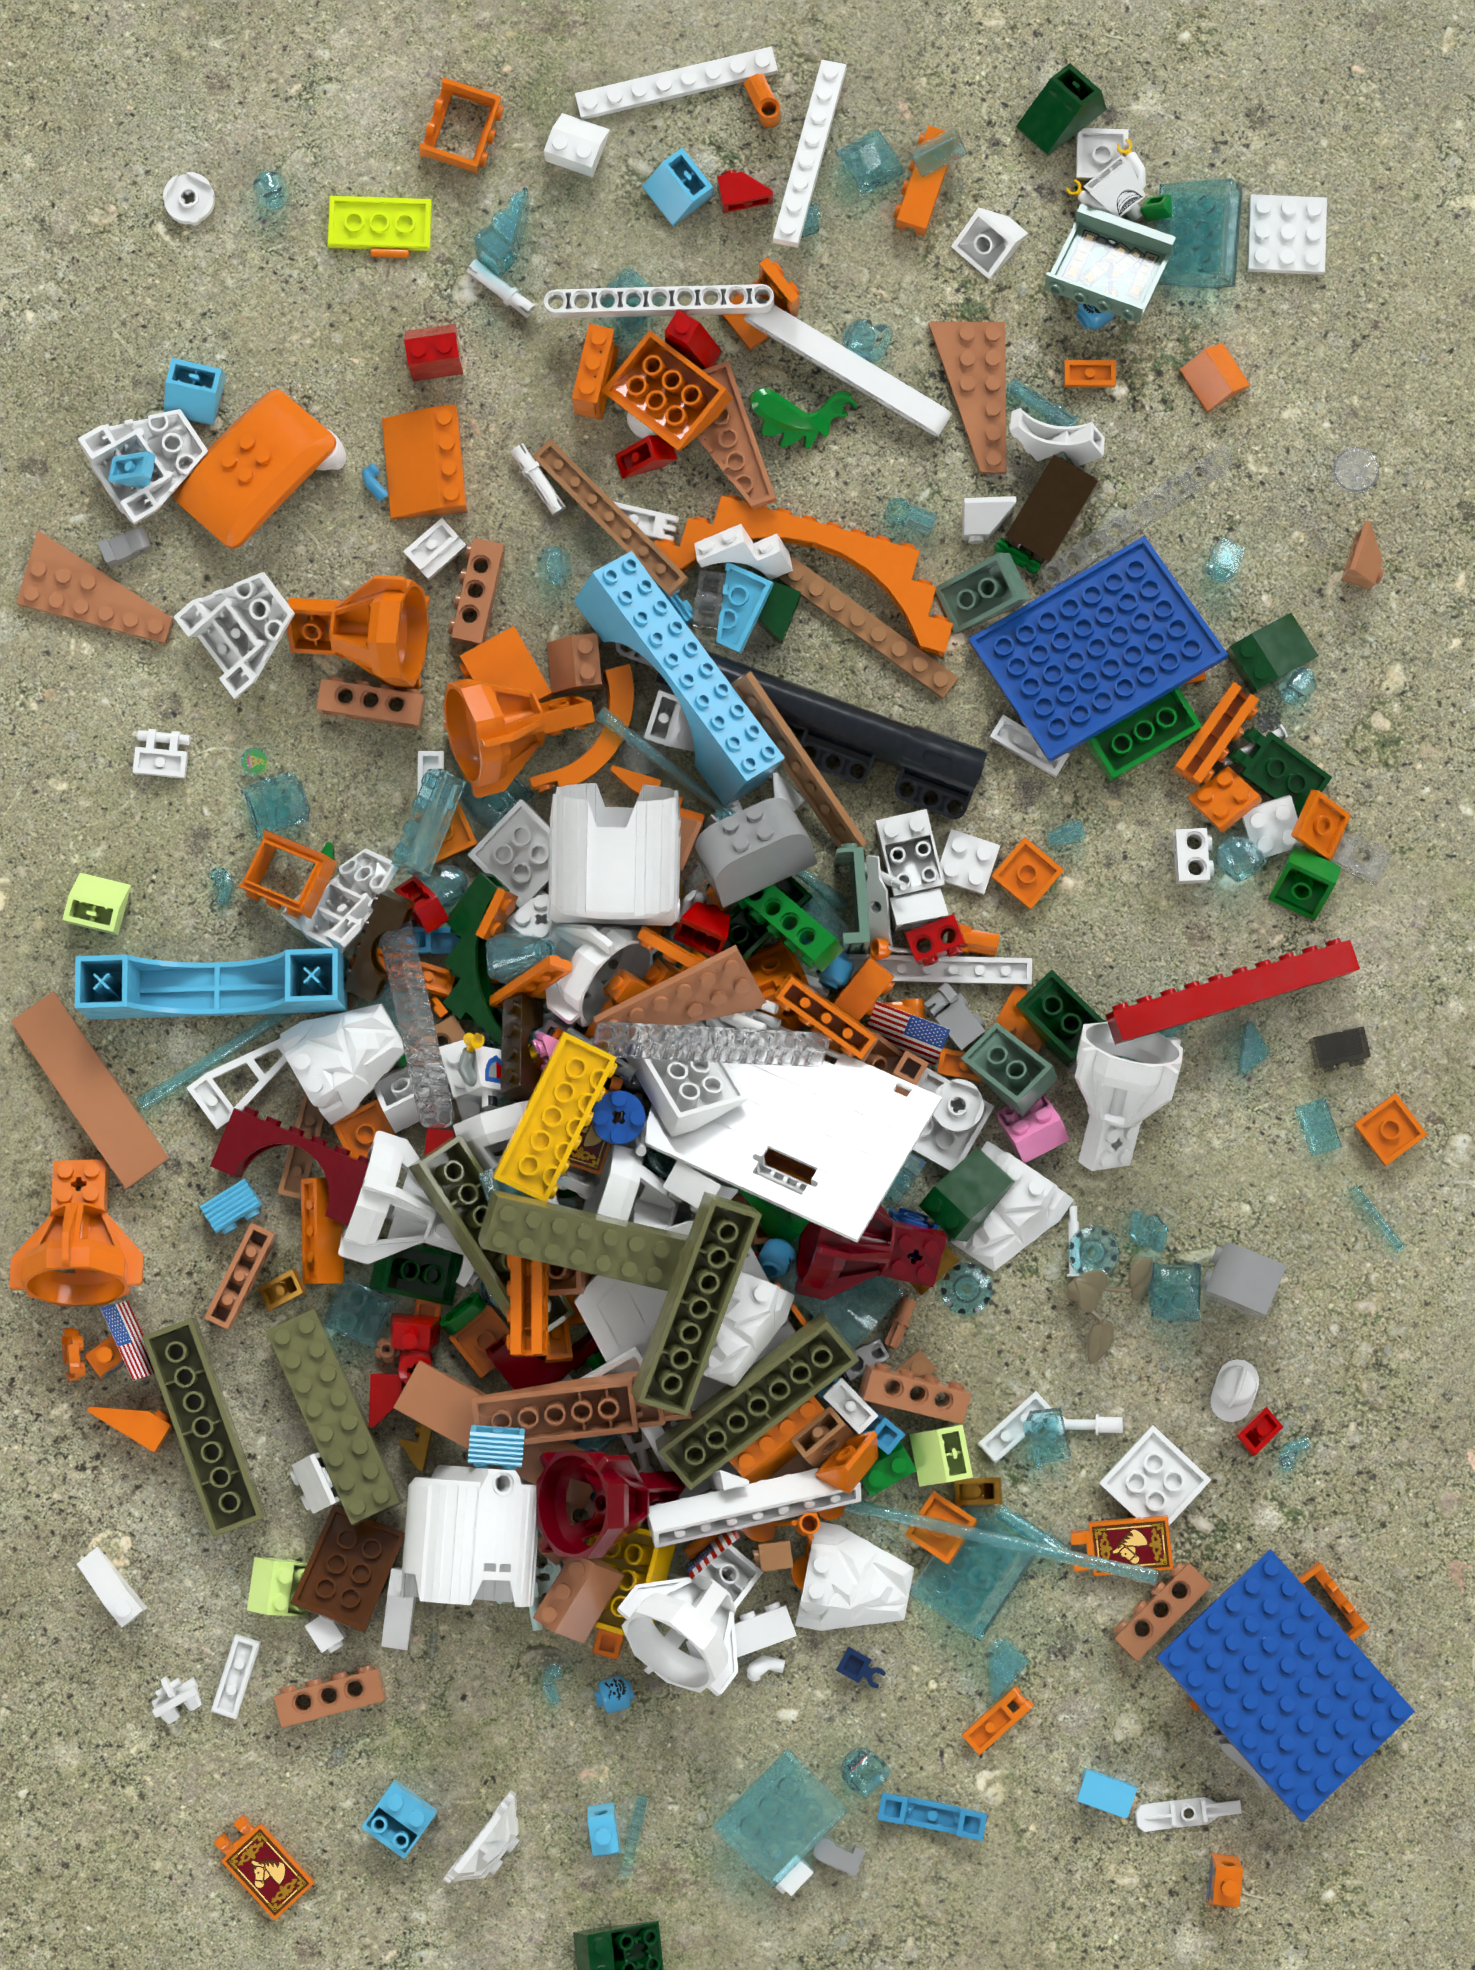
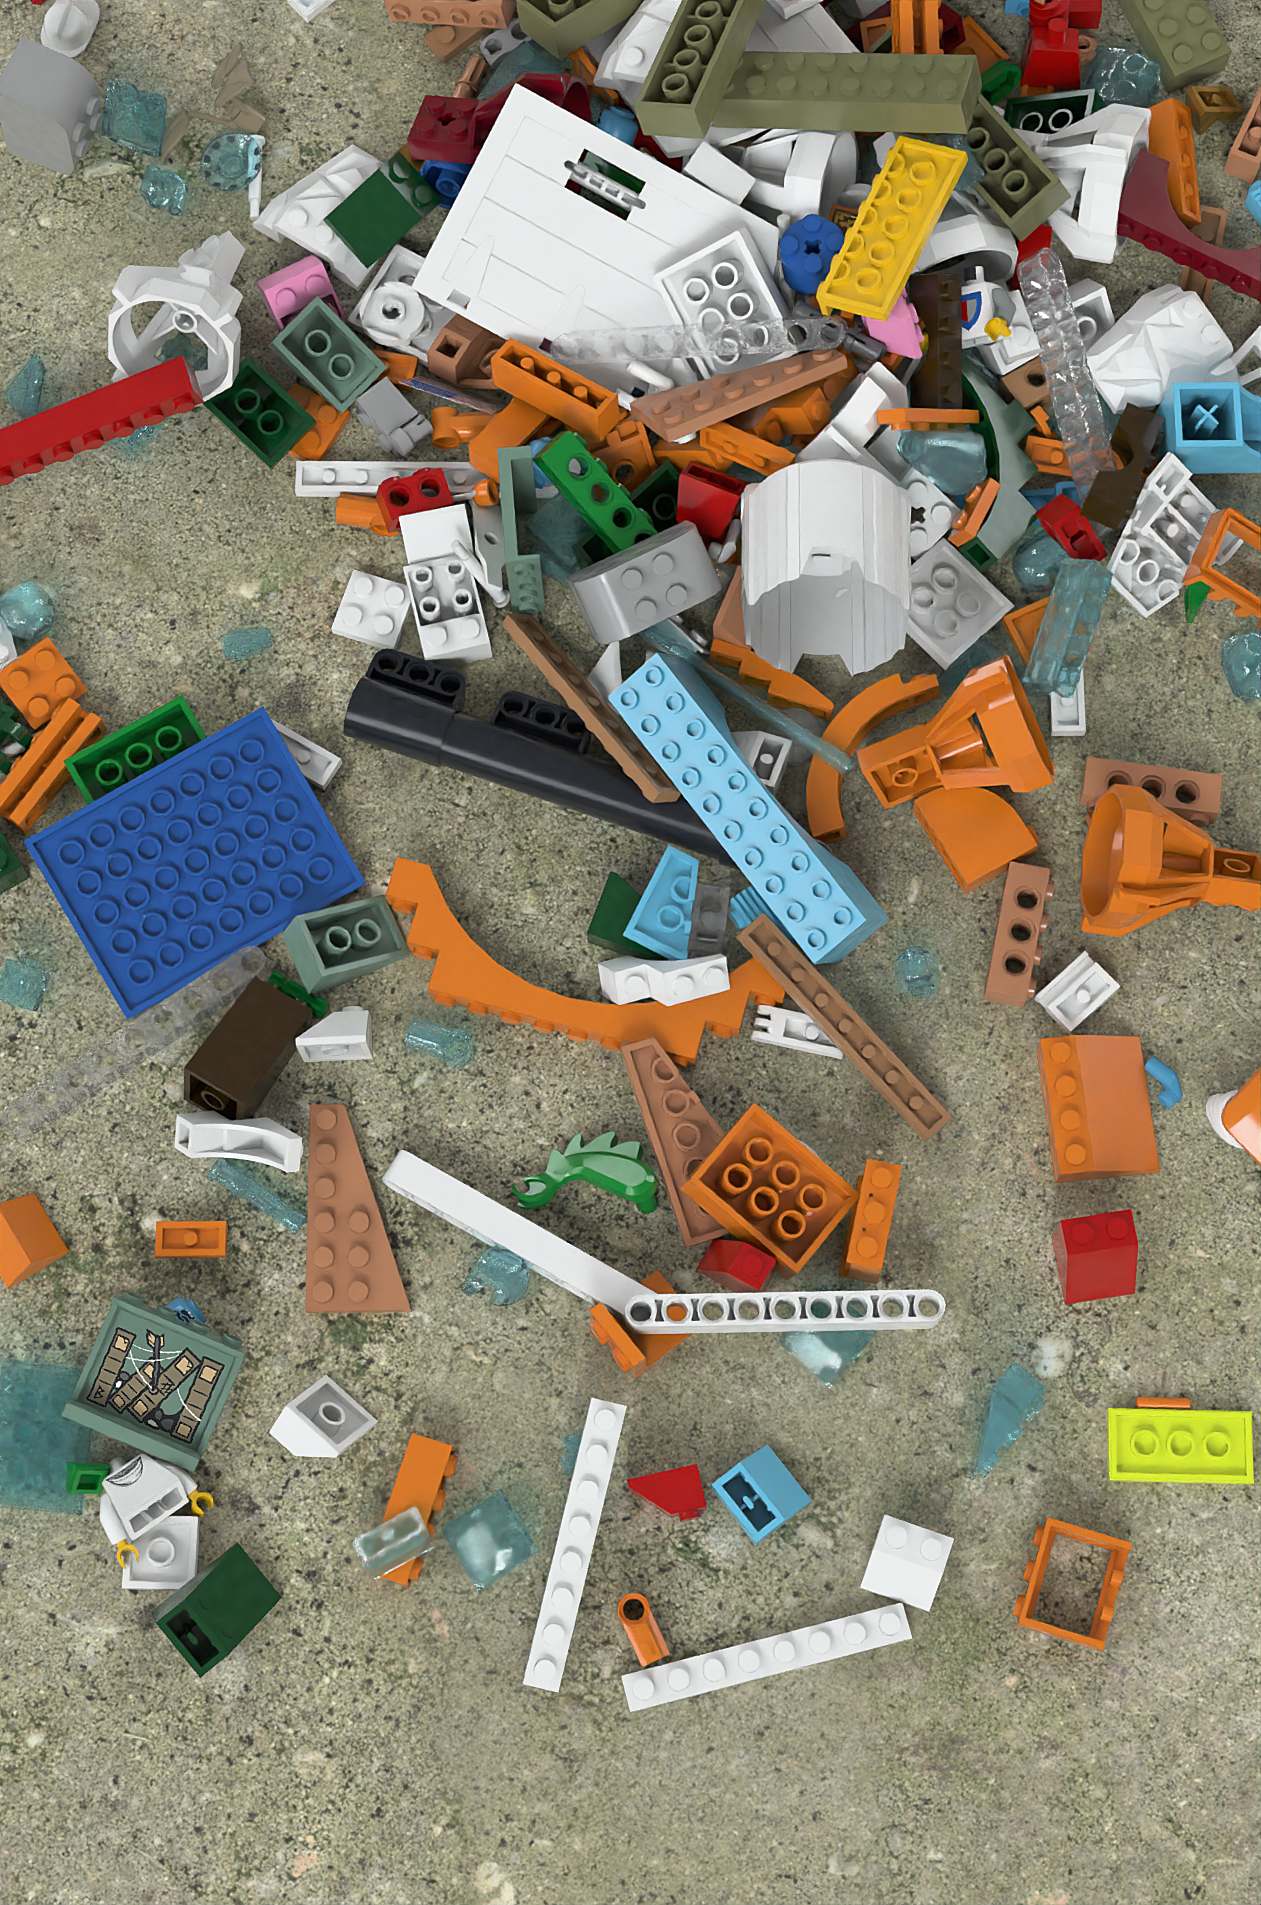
camera: 175 degrees left, 10 degrees down
orange plate [333,1099,396,1159] -> none
white pin [467,259,536,318] -> none
white pin [510,443,566,516] -> none
nougat slope [547,633,603,694] -> none
red slope [615,435,677,479] -> none
medium nougat plate [777,557,959,700] -> none
clear light blue dish [940,1263,993,1315] -> none
orange plate [991,837,1064,910] -> none
white brick [1173,828,1214,884] -> none

